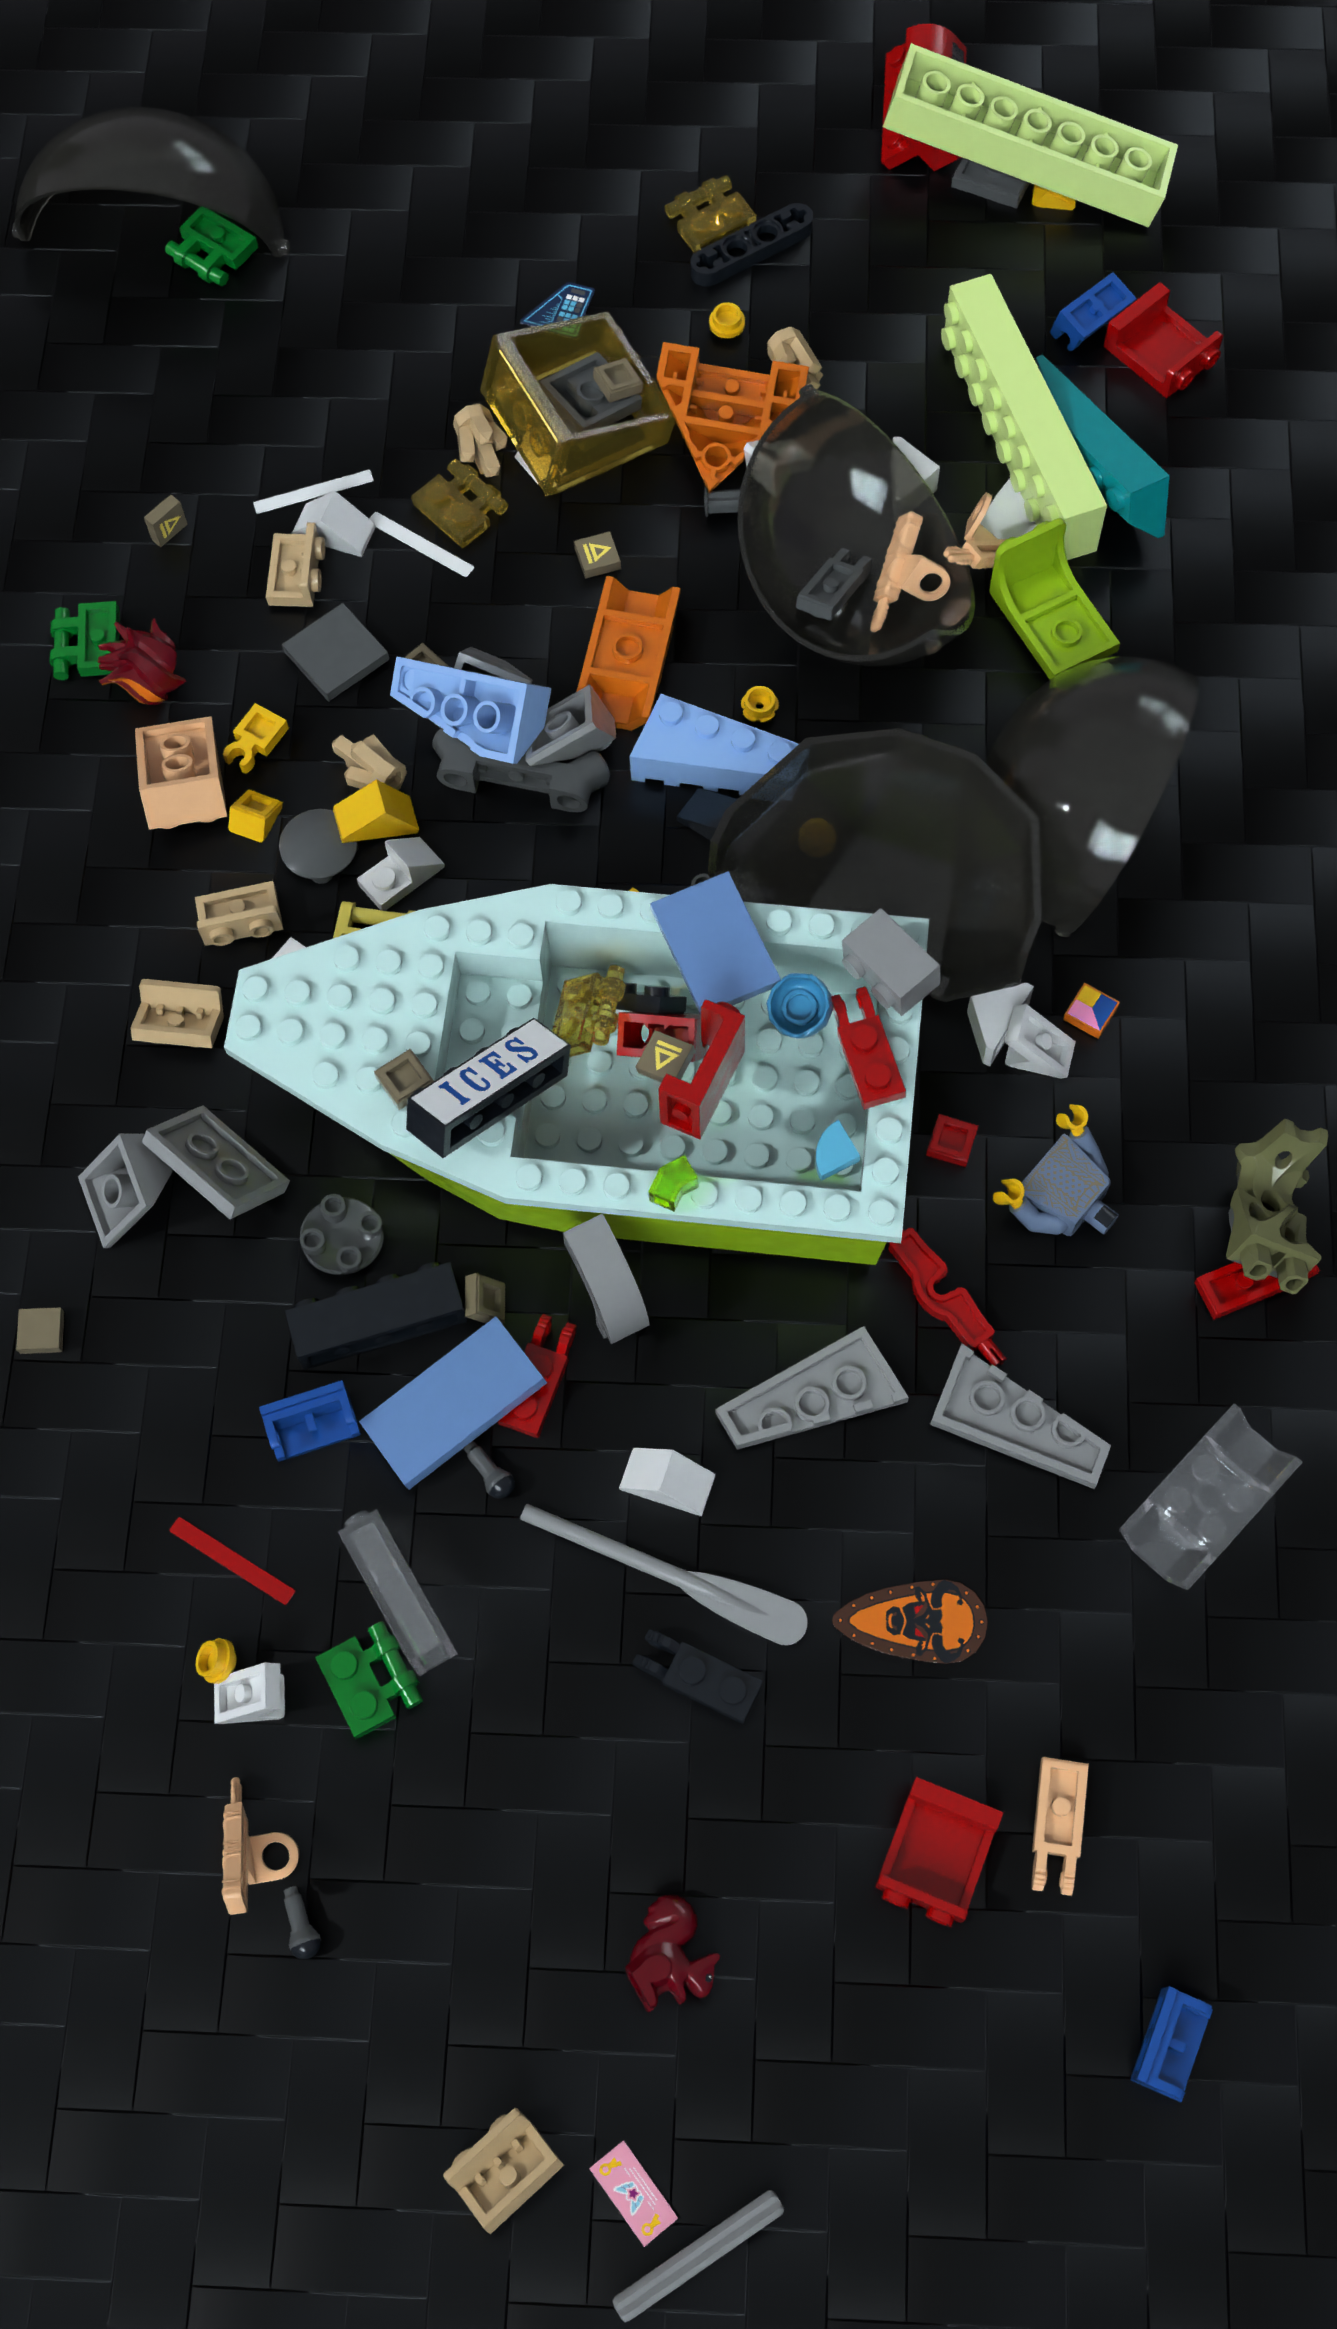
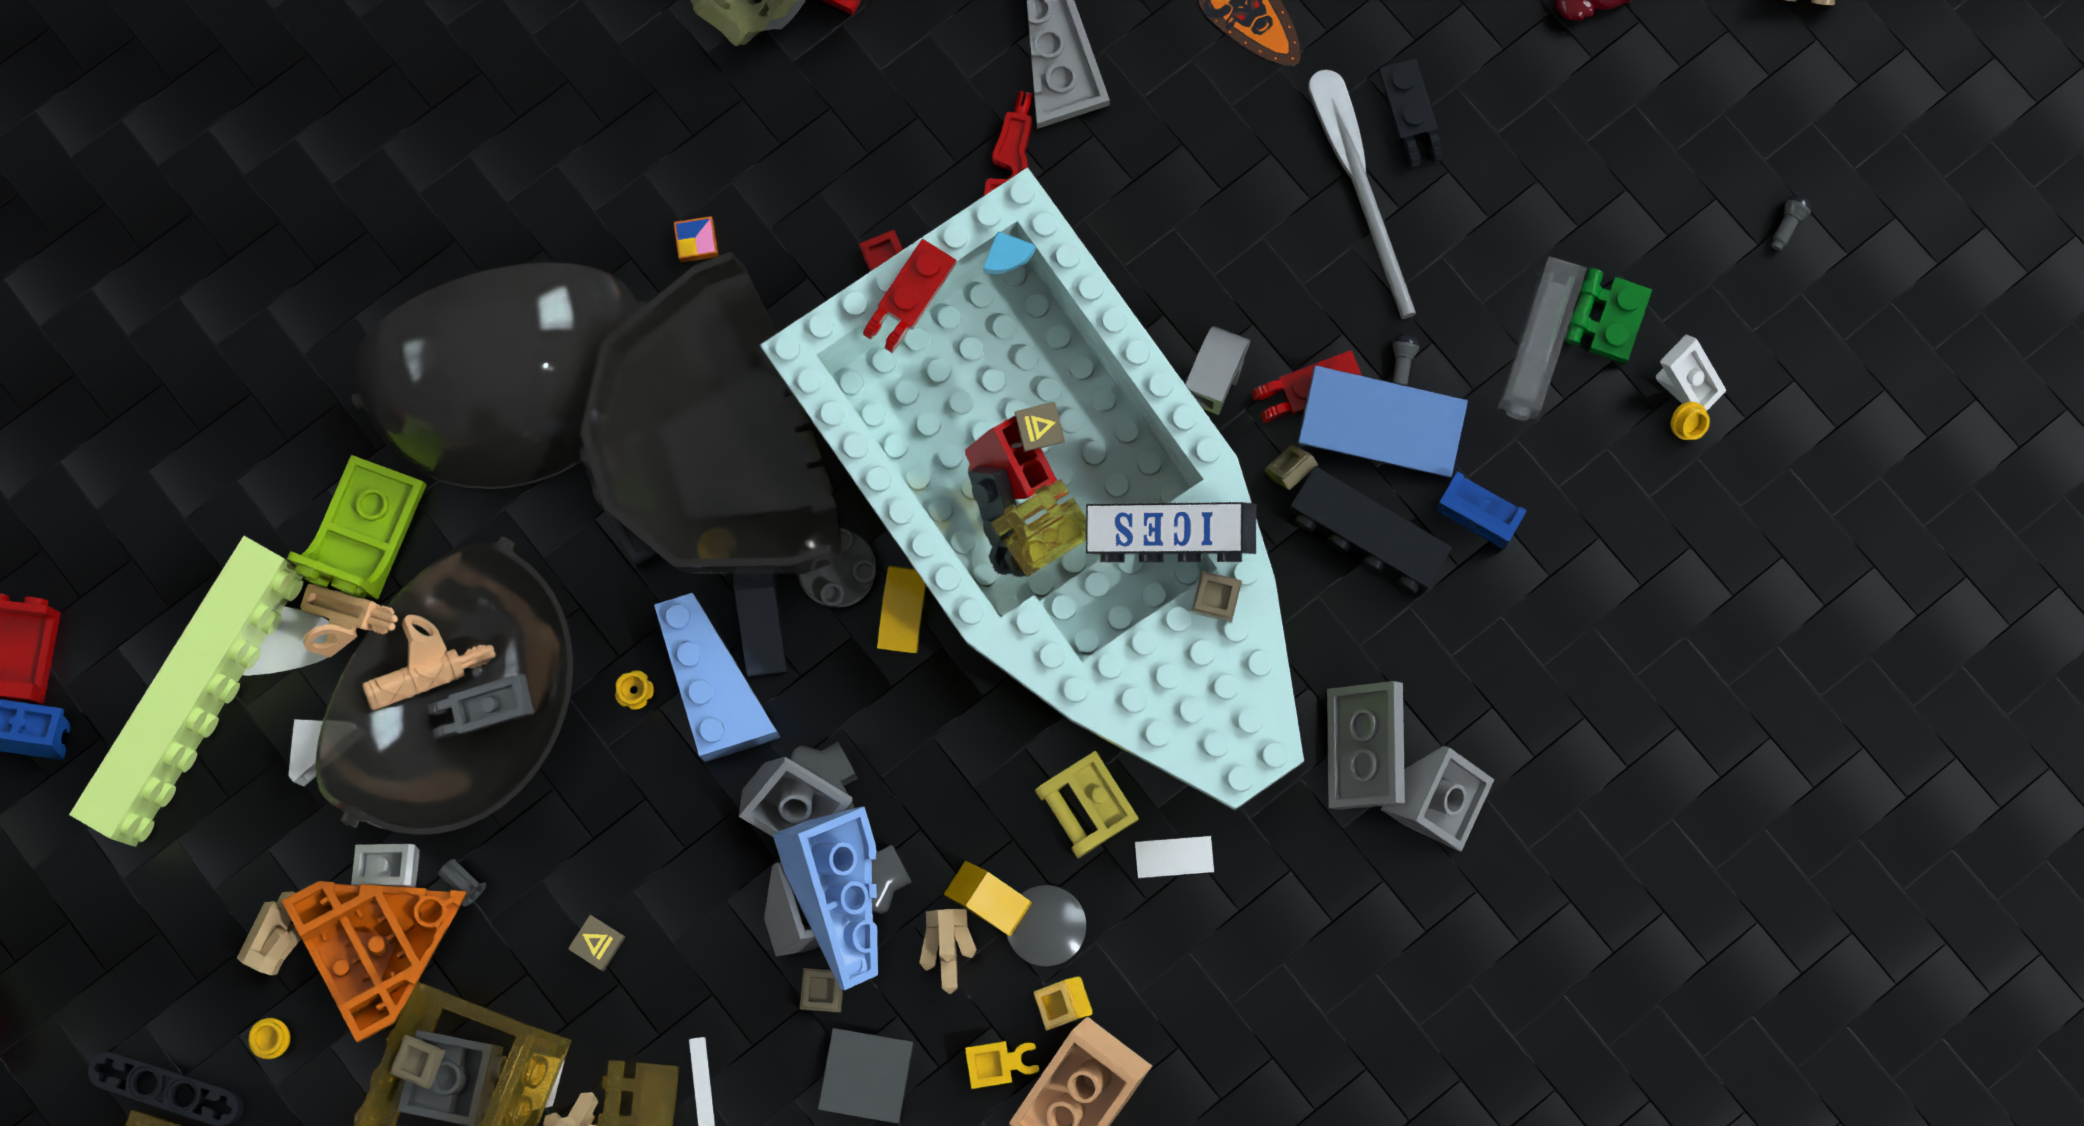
camera: 130 degrees left, 10 degrees up
dark tan tile [16,1307,64,1354] -> none
tan bracket [130,979,224,1048] -> none
red sticker [169,1517,295,1605] -> none
tan bracket [195,881,283,946] -> none
light nougat piece [222,1777,299,1915] -> none
dark grey dish [300,1194,384,1275] -> none
white slope [357,837,445,911] -> none
orange piece [577,576,681,731] -> none
white slope [619,1448,715,1517] -> none
clear neon green piece [648,1155,698,1212] -> none
medium blue tile [650,871,781,1015] -> none
red panel [658,1000,745,1140] -> none
light grey wing [715,1326,909,1450] -> none
dark azure hair [766,973,833,1039] -> none
light grey brick [842,908,940,1016] -> none
white slope [967,982,1034,1067] -> none
sand blue torso [993,1104,1119,1236] -> none
white slope [1005,1004,1076,1079] -> none
teal wedge [1036,354,1170,538] -> none

